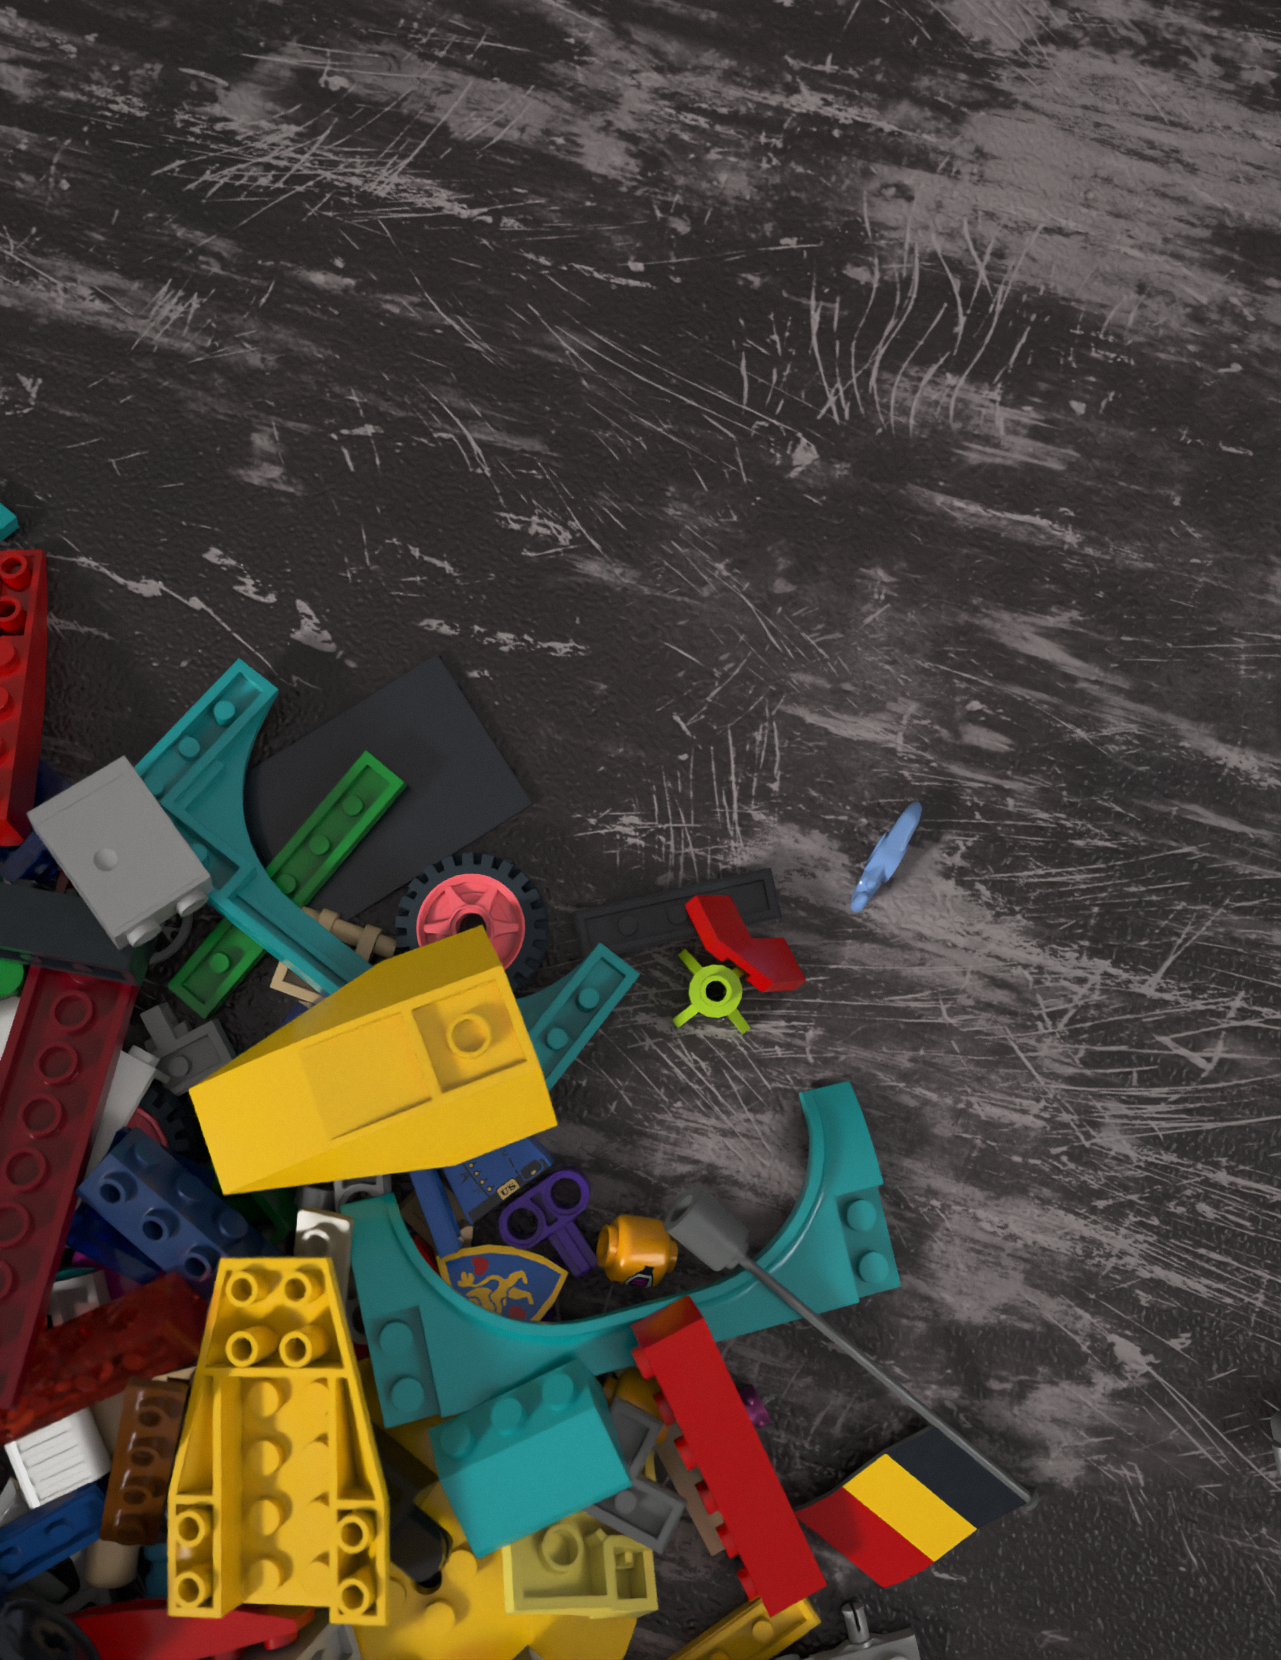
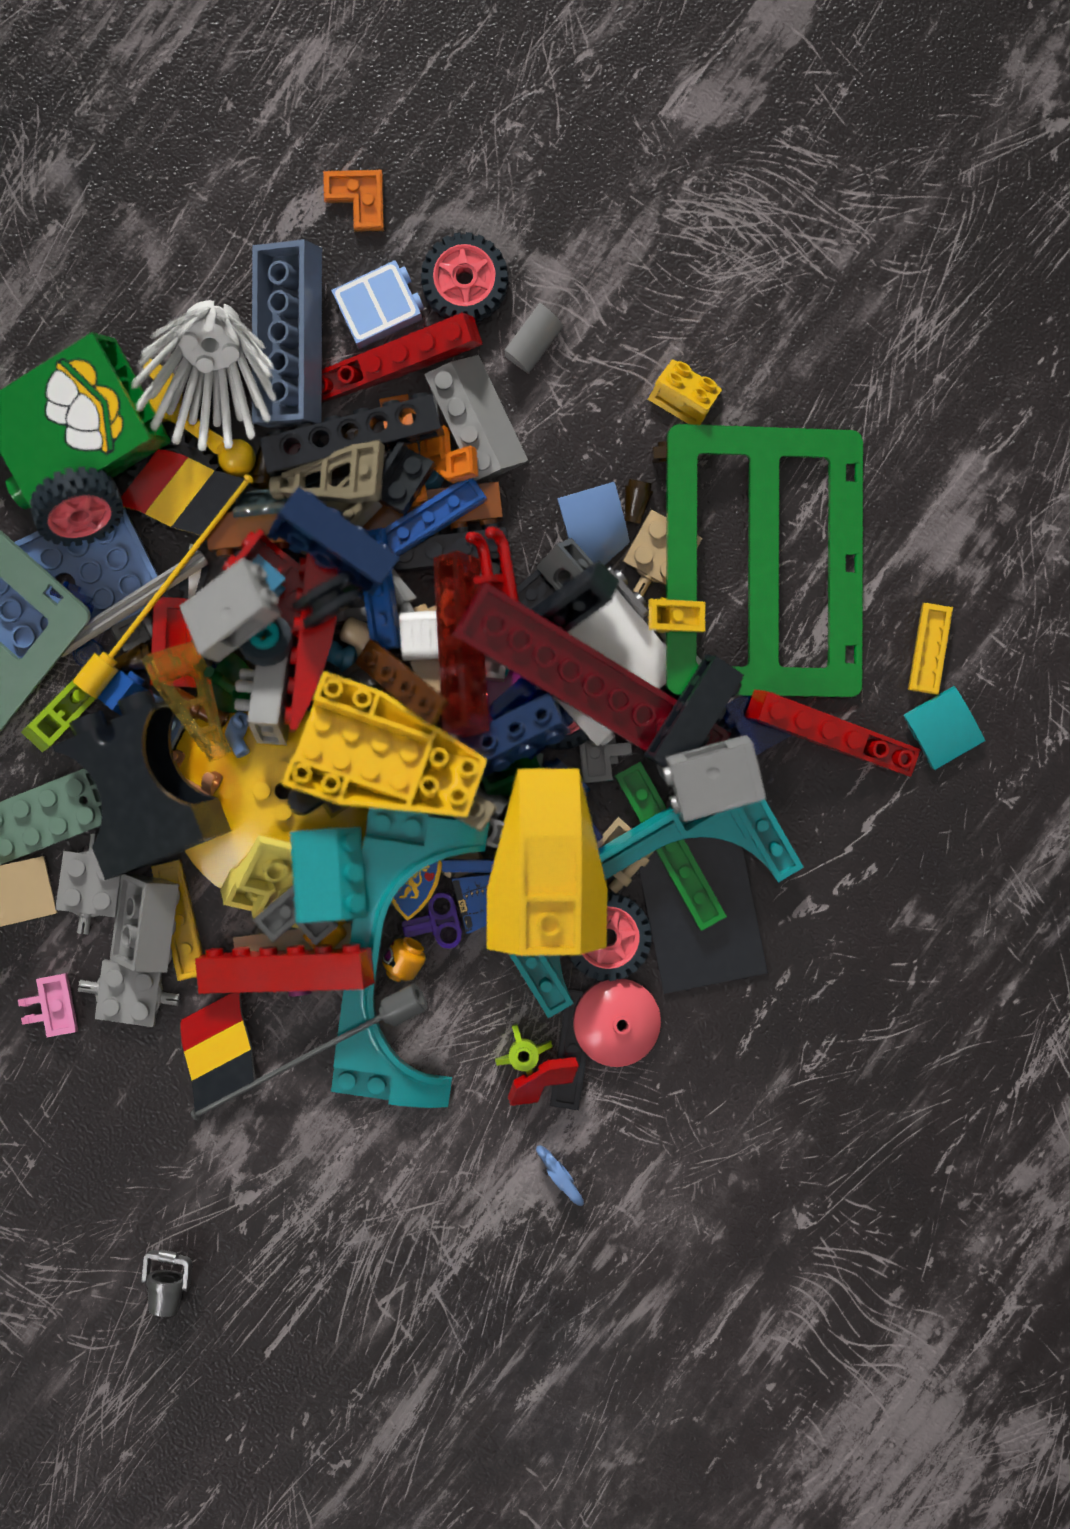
camera: 105 degrees right, 5 degrees up
none -> coral dish [573,978,661,1067]

